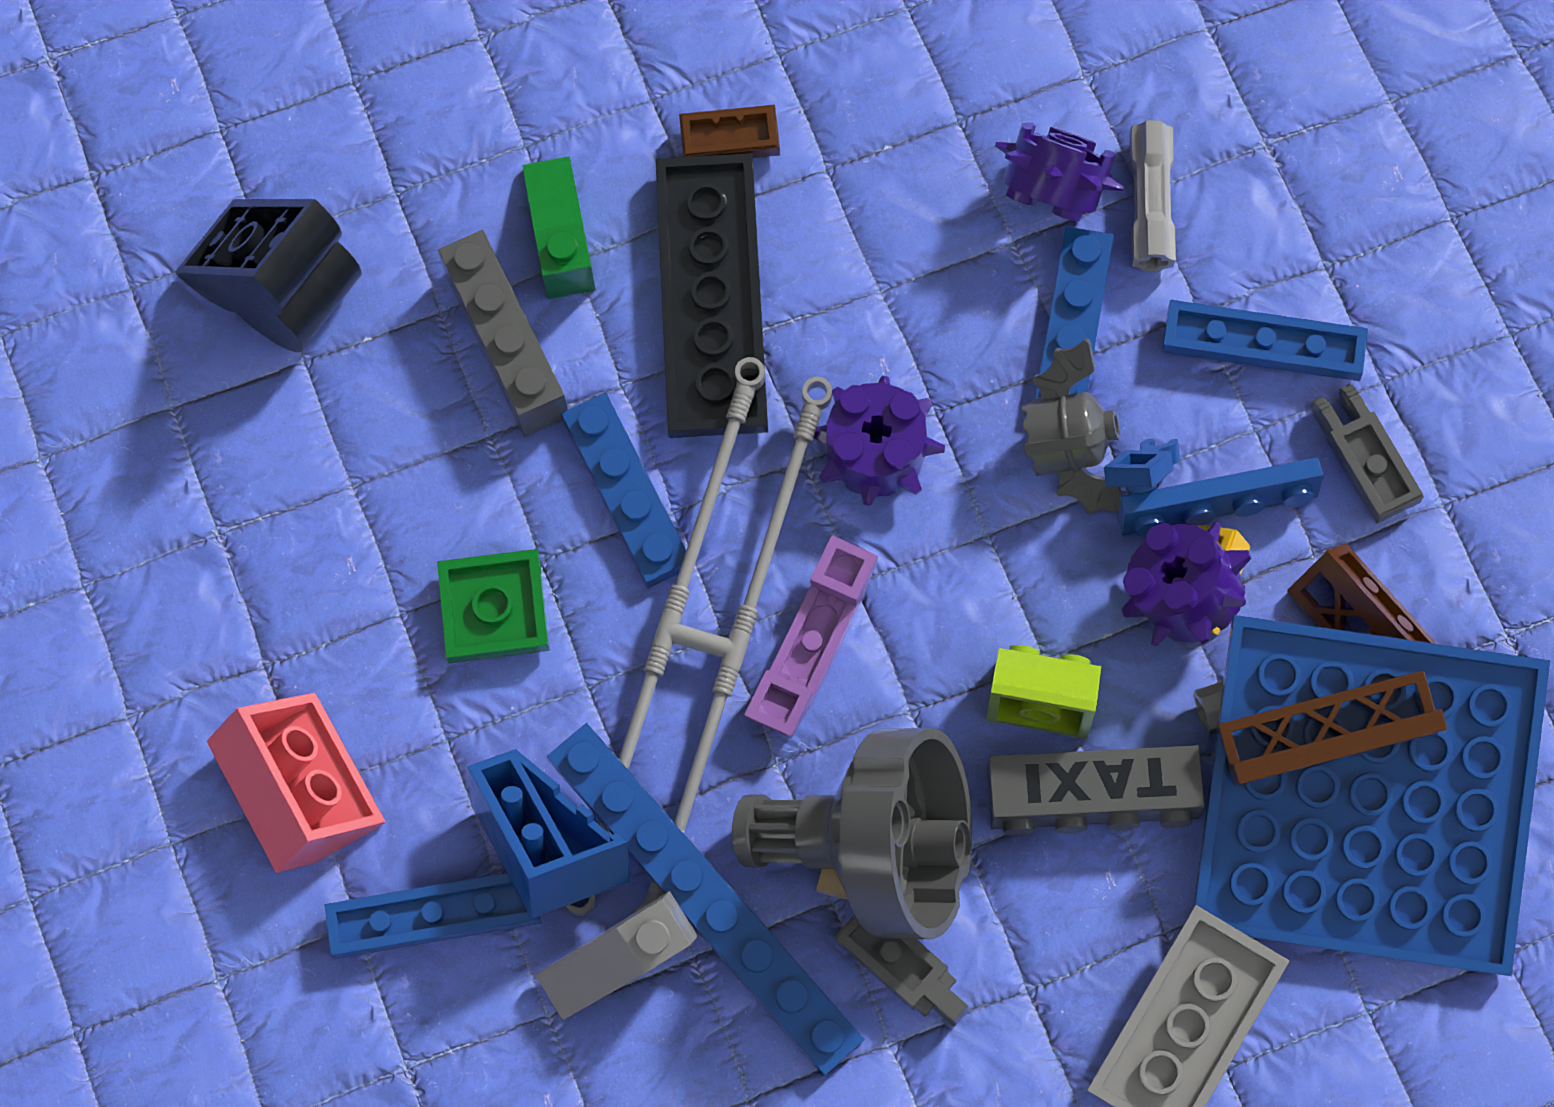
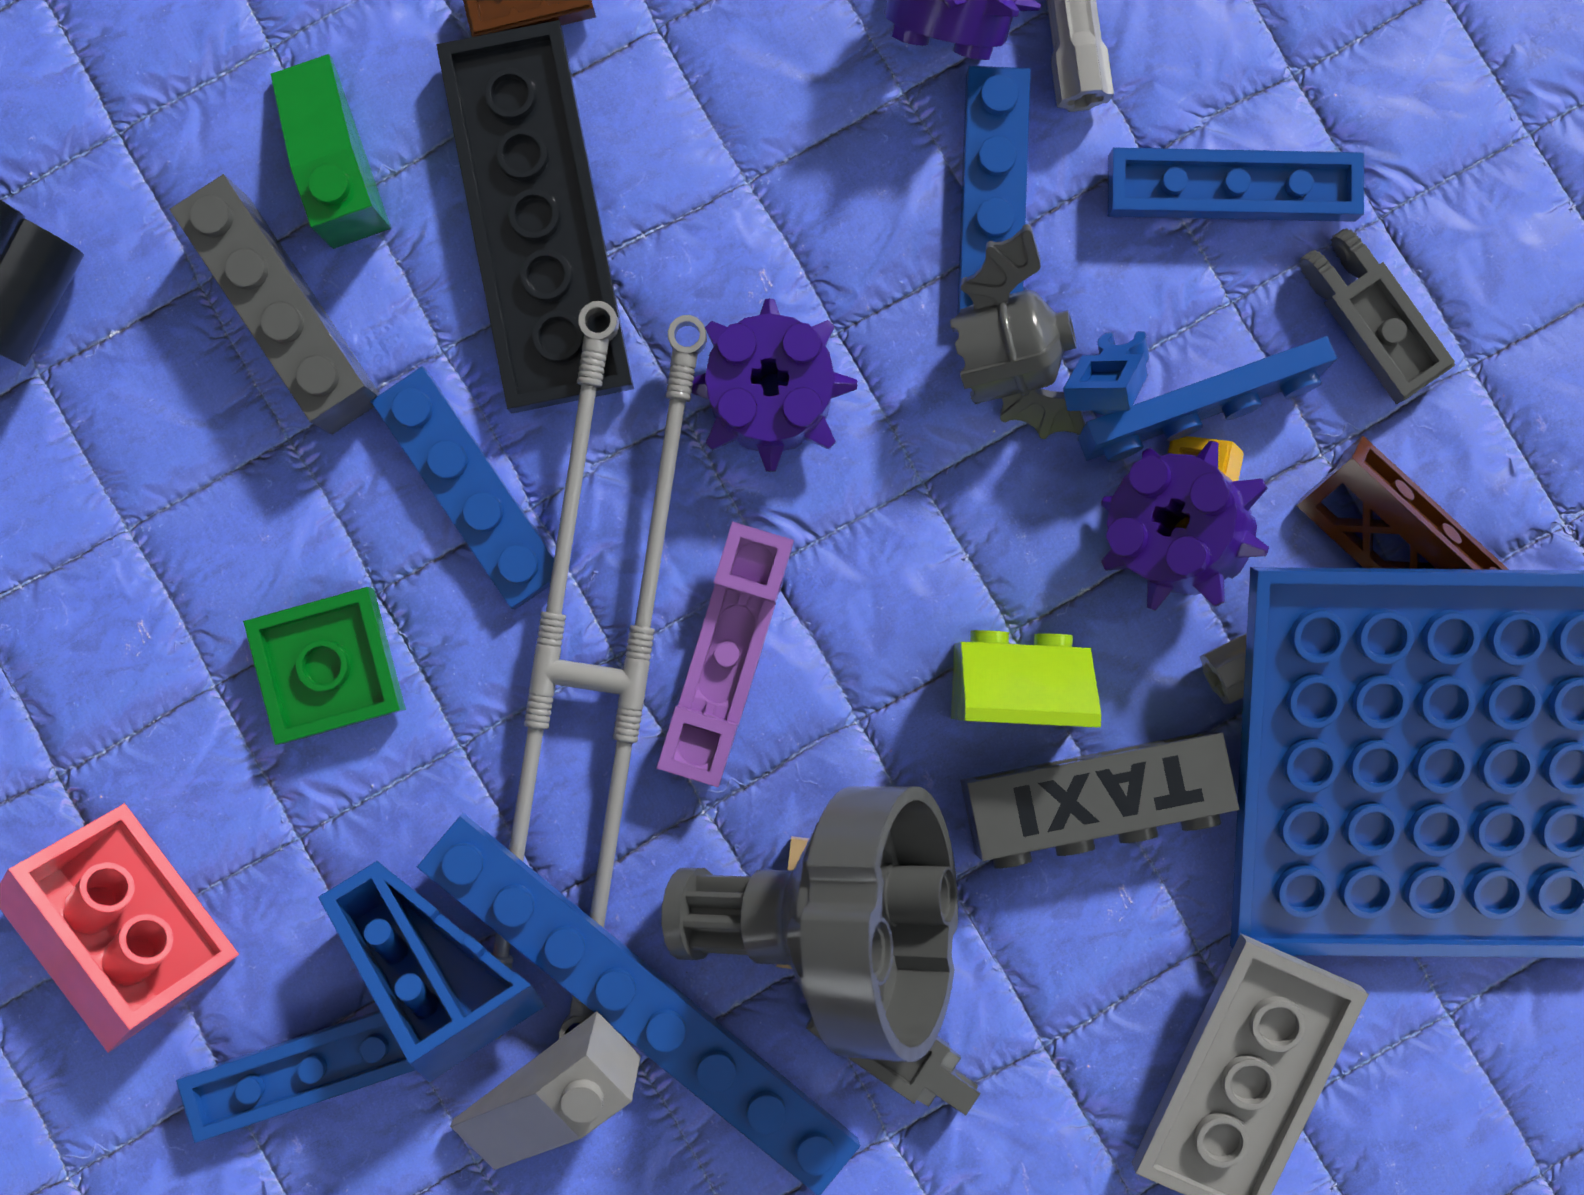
camera: 15 degrees left, 15 degrees up
reddish brown fence [1217,670,1448,786] -> none

